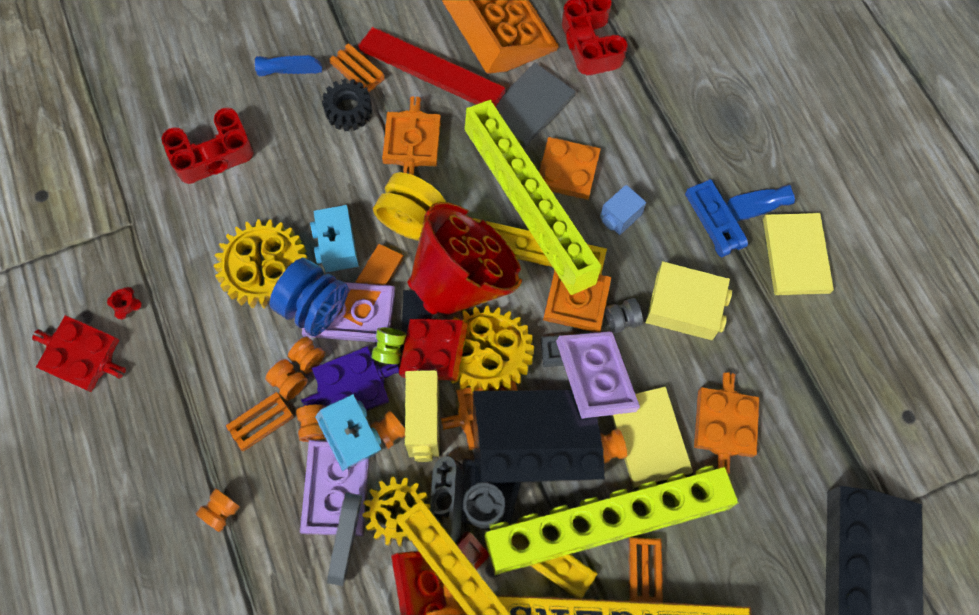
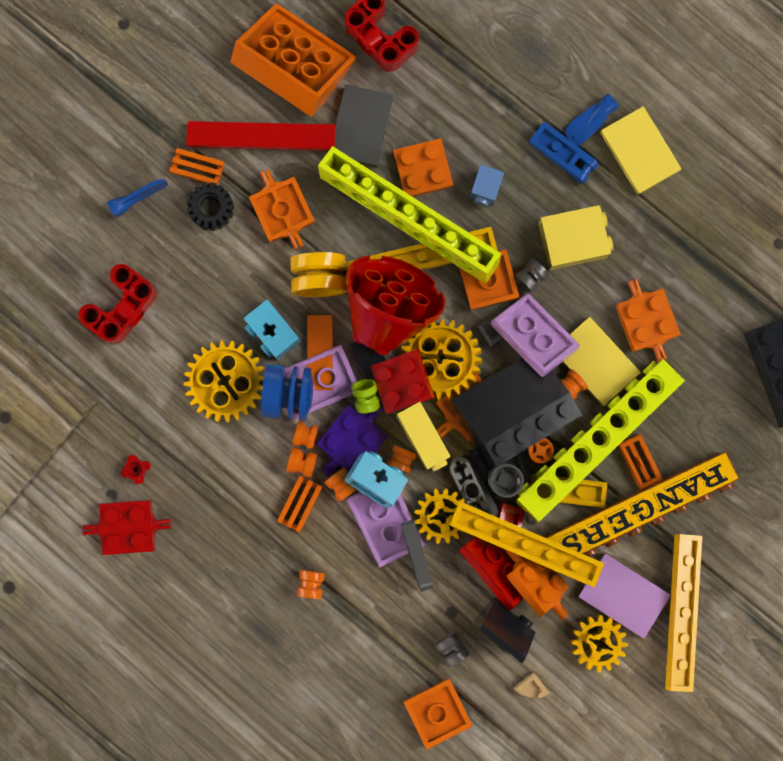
camera: 30 degrees left, 15 degrees up
none -> orange wheel [526,438,554,464]

